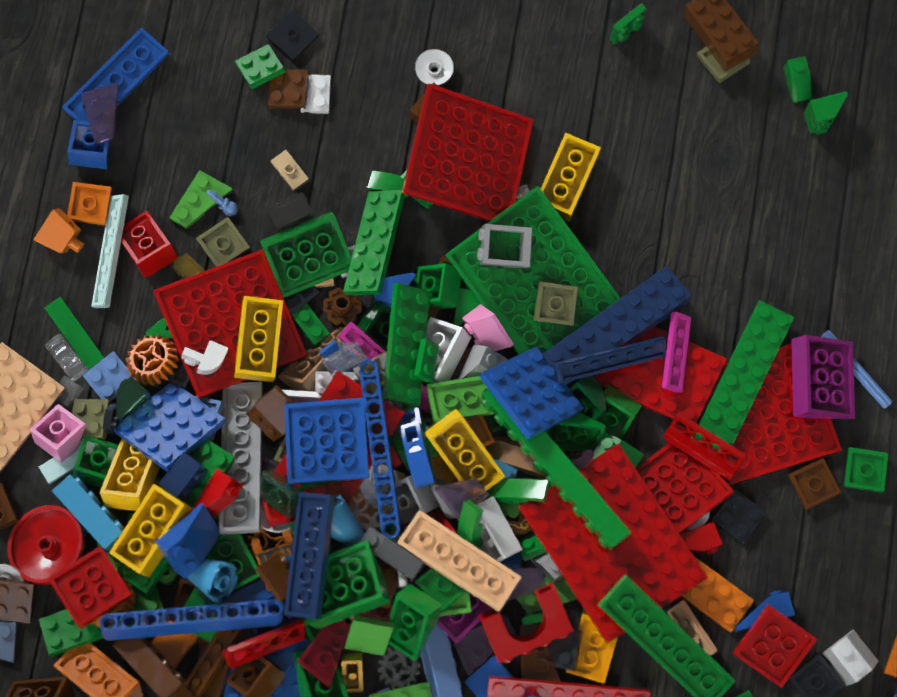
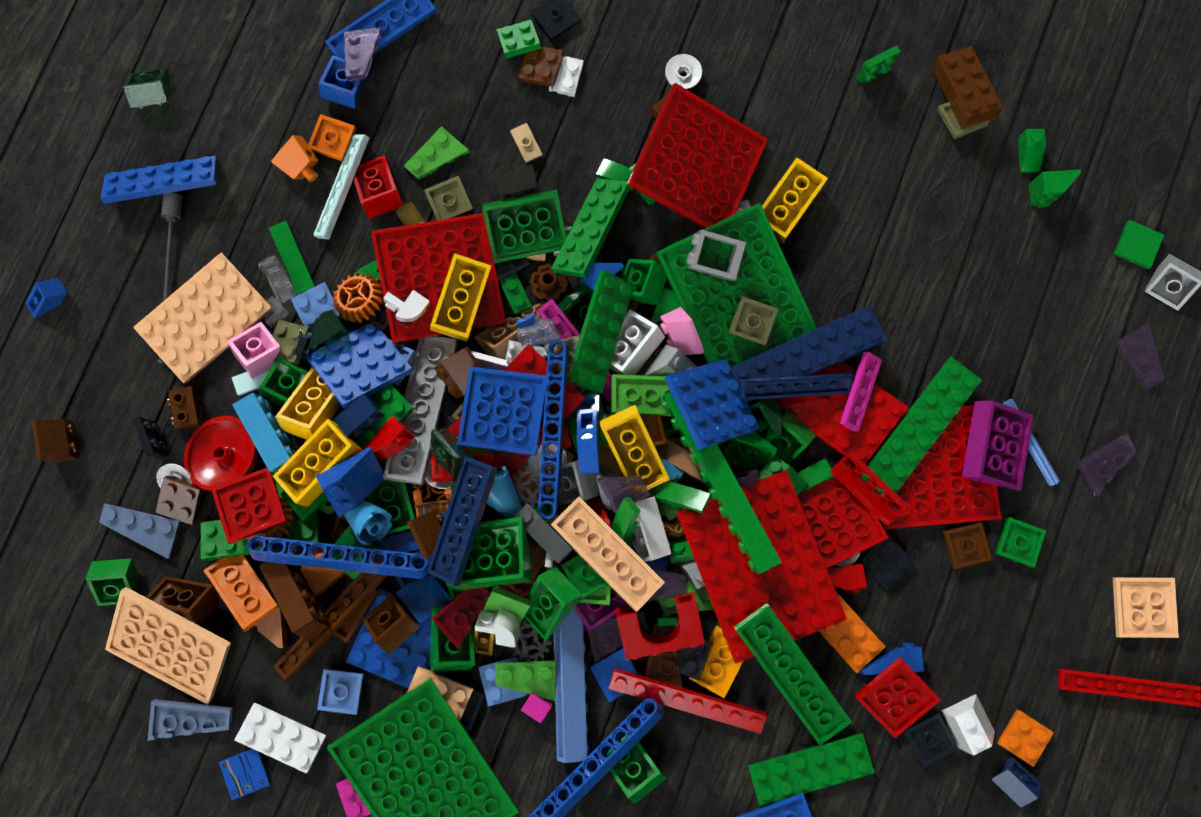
camera: 15 degrees right, 5 degrees up
medium blue bar [207,190,238,217] -> none
red fence [222,619,305,669] -> none
green plate [414,338,440,383] -> none
light nougat plate [667,600,718,656] -> none
none -> white brick [475,608,520,648]
none -> green slope [798,459,834,493]

